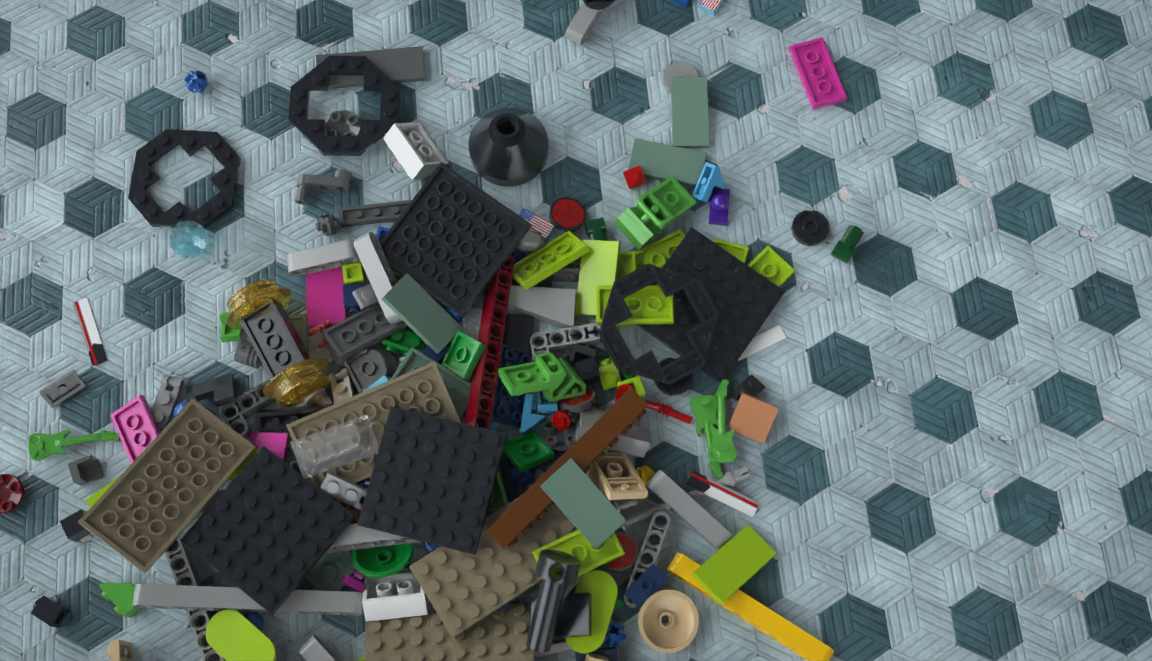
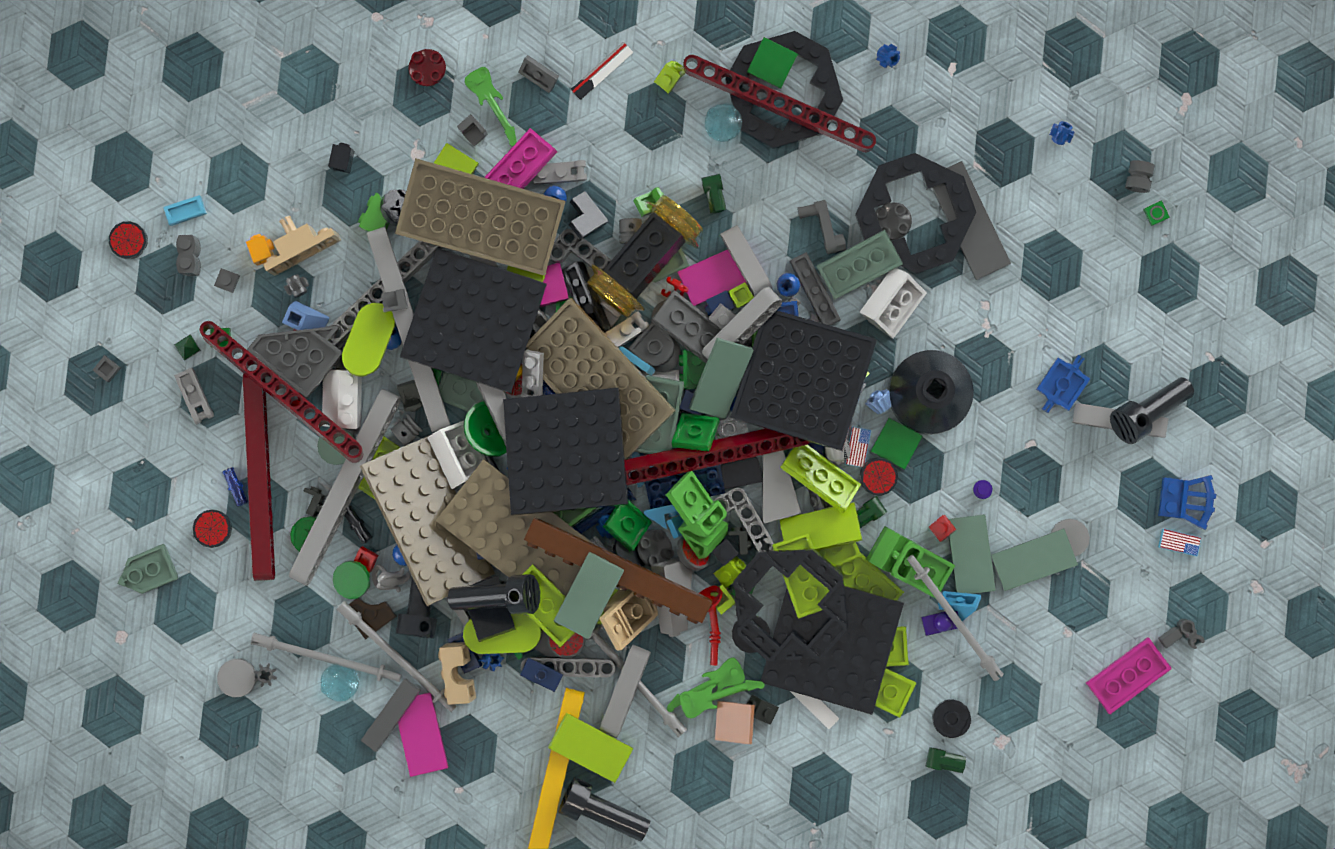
camera: 80 degrees right, 15 degrees up
black brick [59,509,91,542] -> none
clear windscreen [290,414,379,480] -> none
dark grey gear [316,213,340,236] -> none
magenta tile [339,569,366,593] -> none
red plate [552,411,571,430] -> none
yellow plate [636,465,656,485] -> none
tan dish [638,589,699,653] -> none
sticker [686,470,759,517] -> none
none -> tile [380,189,406,226]
none -> dark grey panel [381,289,408,312]
none -> dark grey piece [391,414,423,446]
none -> pearl dark grey bracket [397,380,423,412]
none -> black piece [558,777,651,842]
none -> lime bracket [654,61,685,93]
none -> dark red beam [683,55,876,153]
none -> dark green piece [701,174,726,214]
none -> green tile [747,37,798,89]
none -> blue piece [776,273,800,297]
none -> sand green tile [817,230,903,300]
none -> light blue piece [865,389,892,414]
none -> green tile [870,418,922,470]
none -> light grey bar [907,555,1004,681]
none -> dark purple plate [973,480,993,499]
none -> blue plate [1036,355,1090,413]
none -> dark grey bar [1158,619,1205,649]

